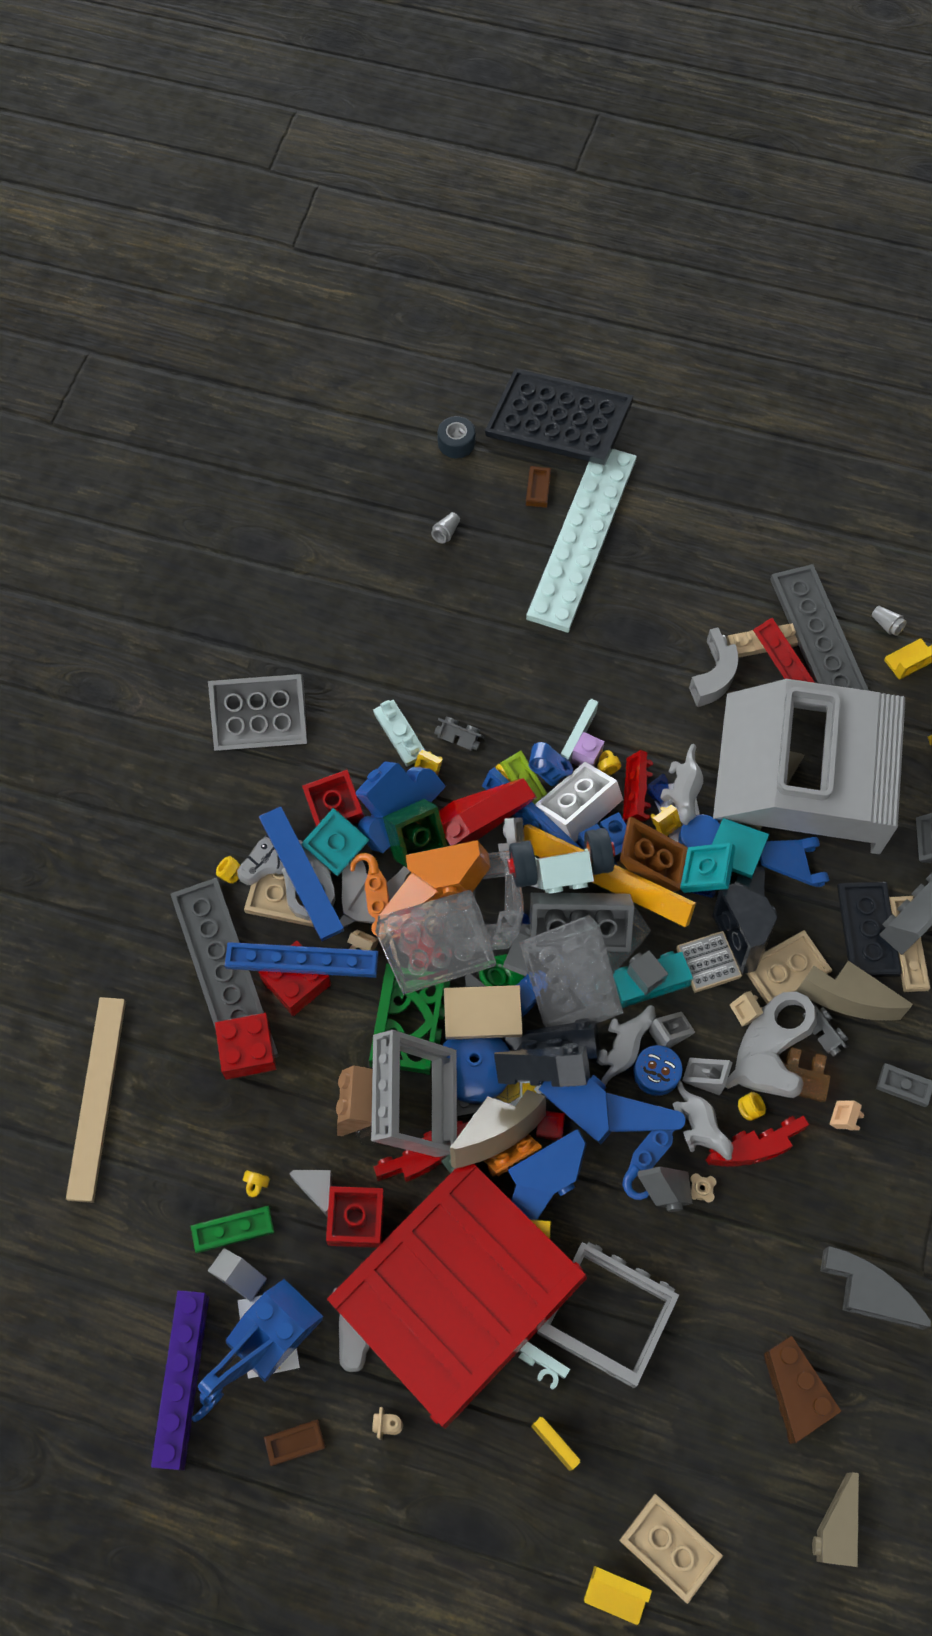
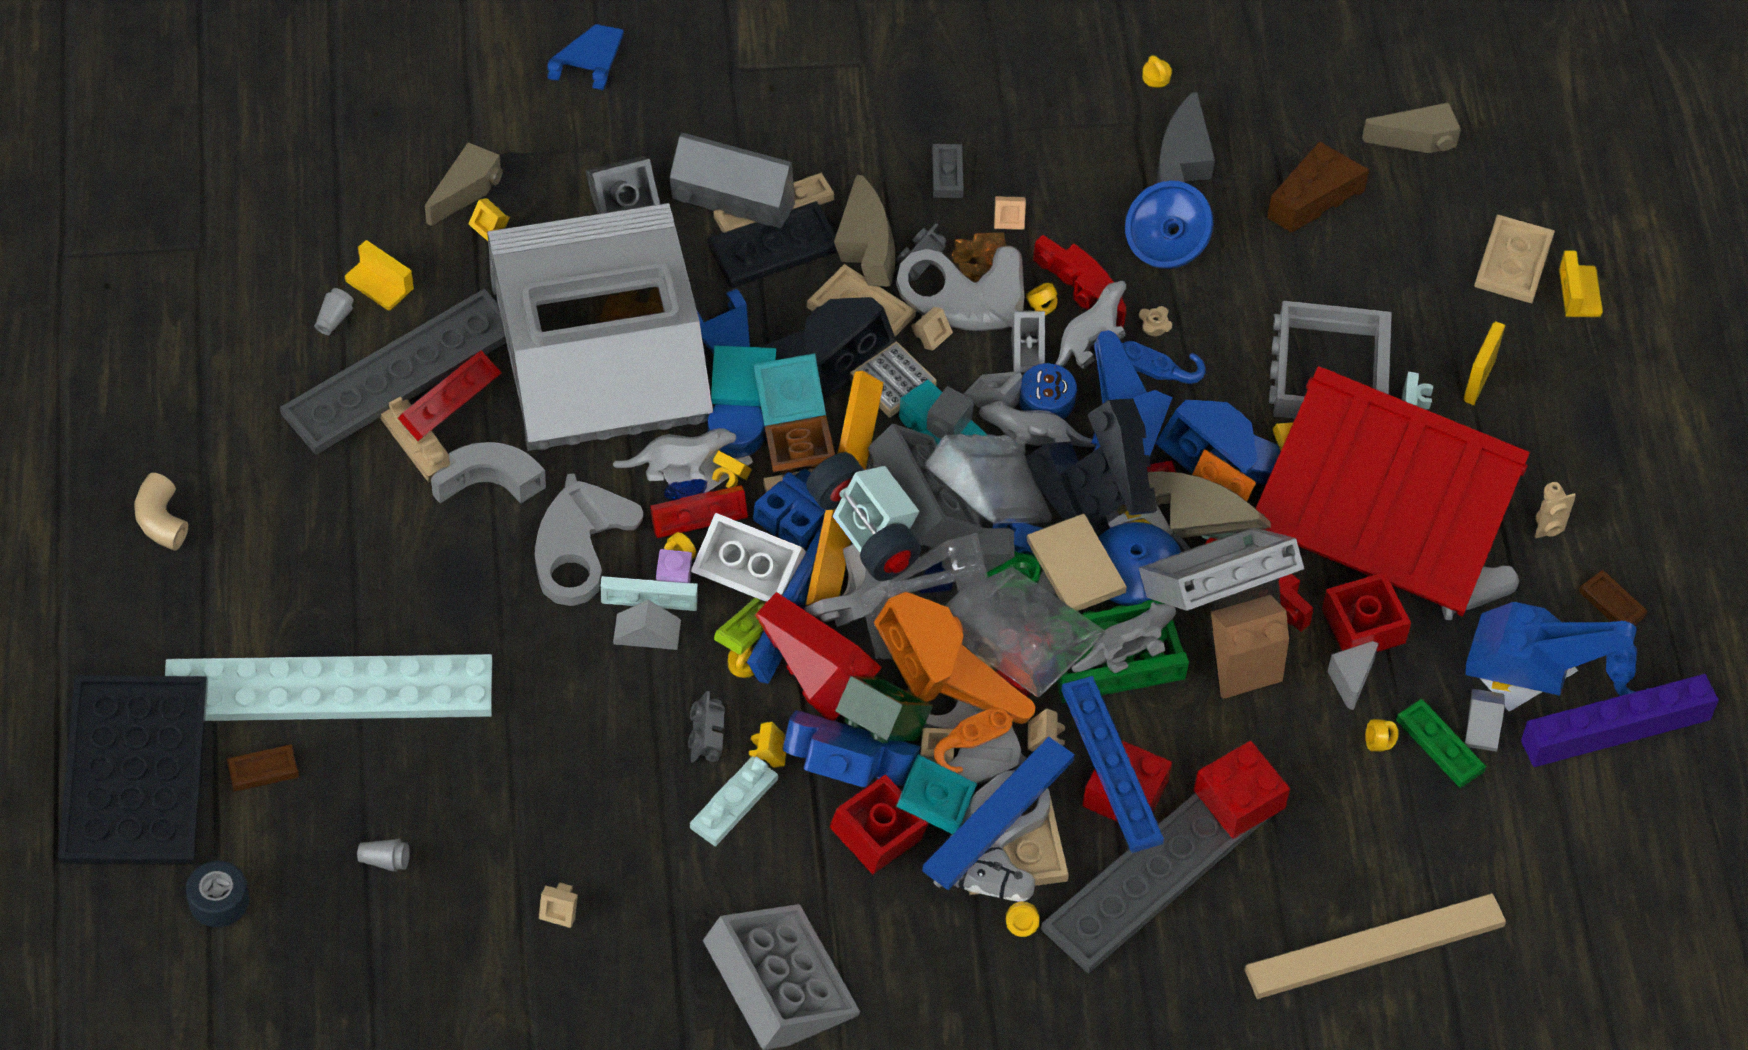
camera: 115 degrees left, 10 degrees down
blue piece [529,742,573,786] -> none
dark grey slope [638,1167,693,1212] -> none
none -> tan cylinder [134,473,188,551]
none -> light grey animal [535,474,643,606]
none -> tan tile [539,882,578,928]
none -> light grey slope [613,599,681,650]
none -> tan slope [921,728,954,763]
none -> light grey animal [1071,602,1176,673]
none -> blue dish [1125,181,1213,269]

